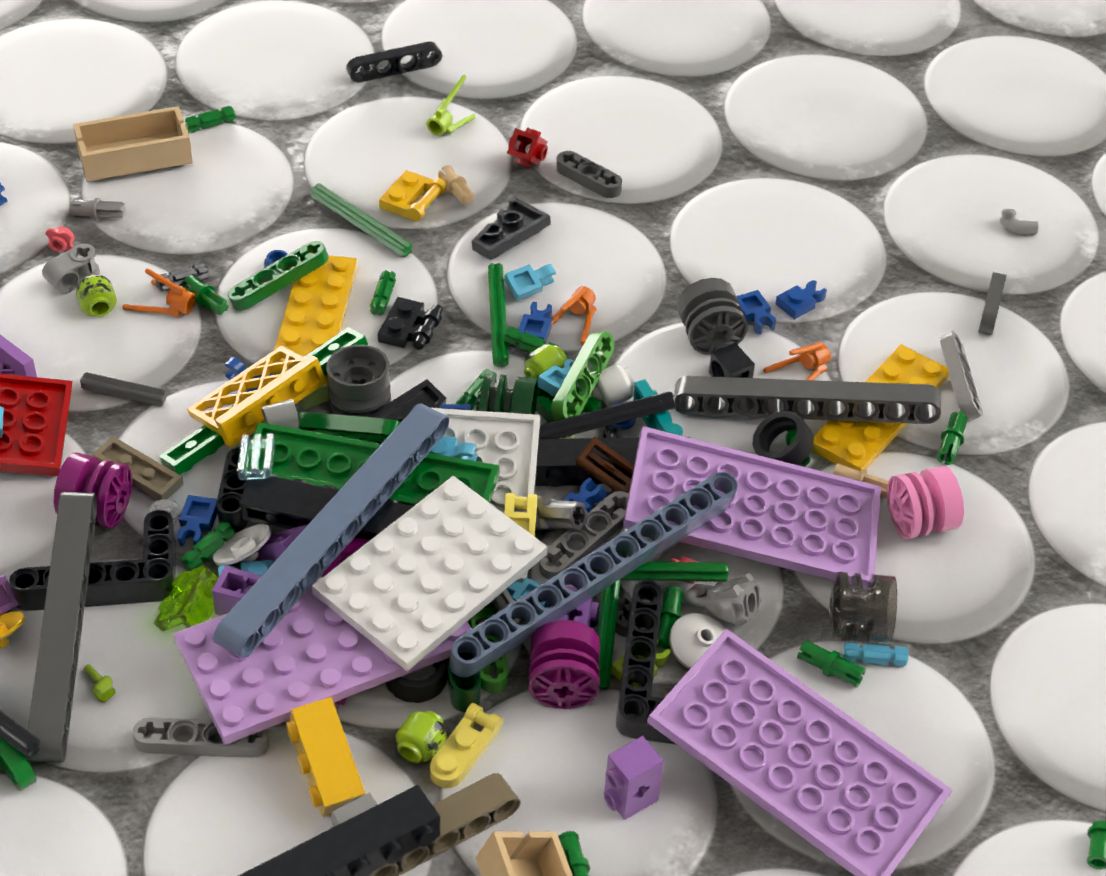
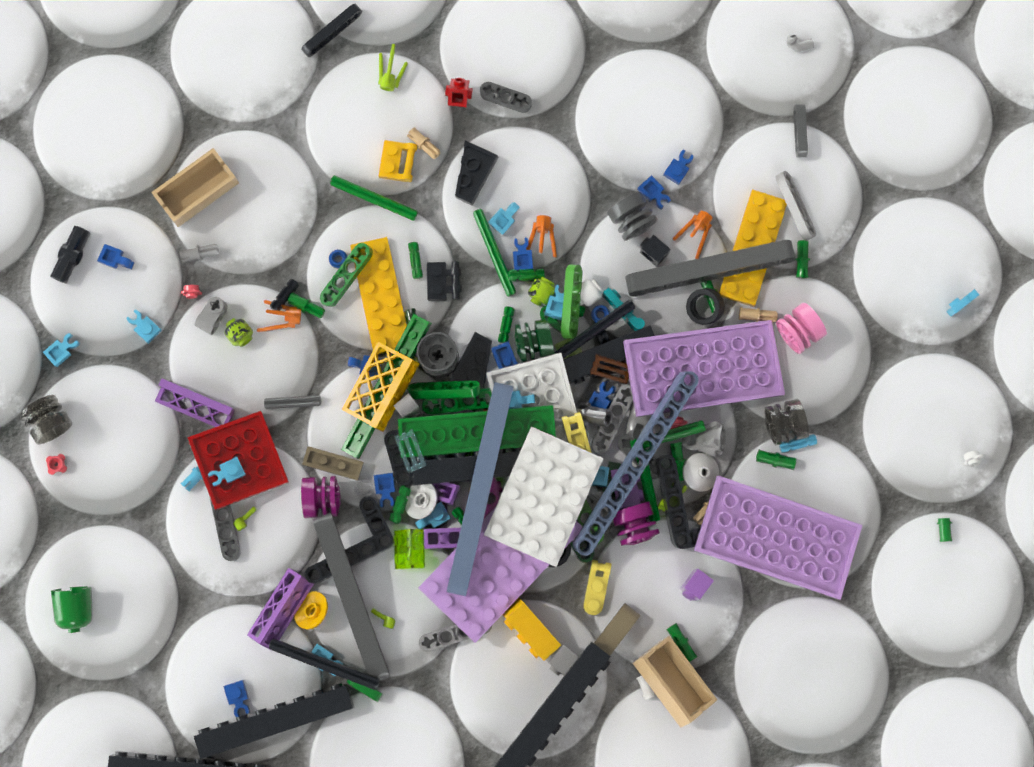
camera: 20 degrees left, 35 degrees up
green axle [185,106,236,132] -> none
lime head [395,711,447,763] -> none

